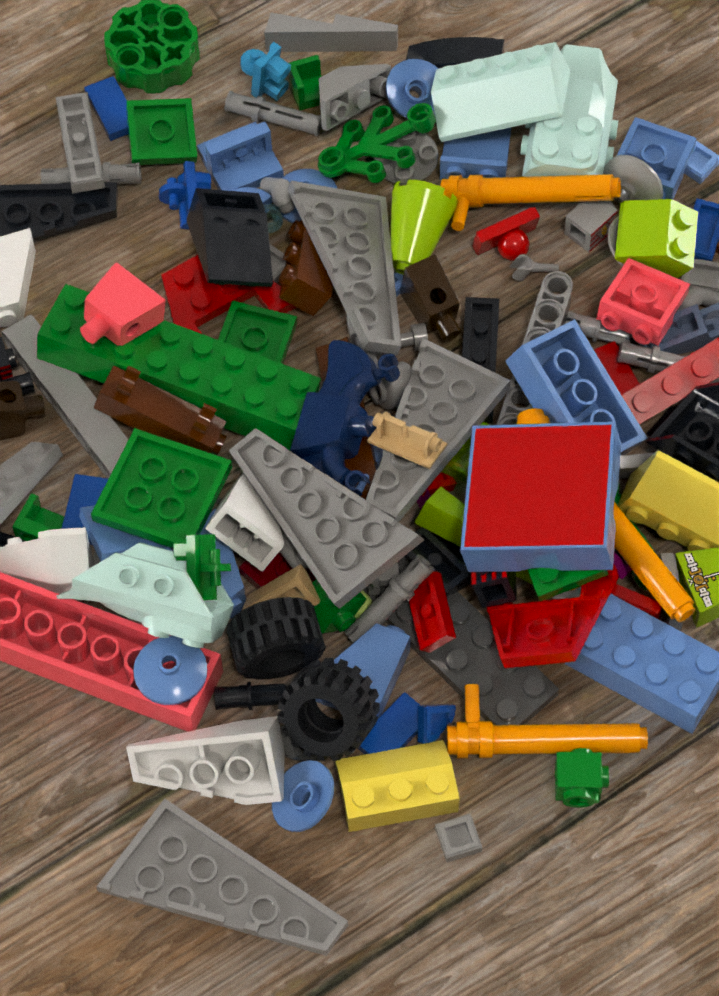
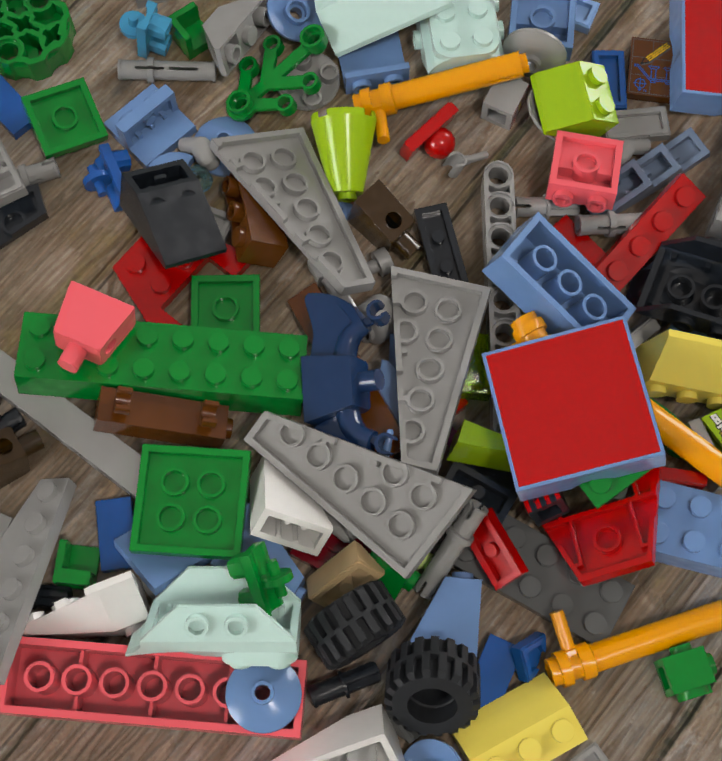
camera: 20 degrees left, 10 degrees up
tan hinge [367,412,447,469] -> none

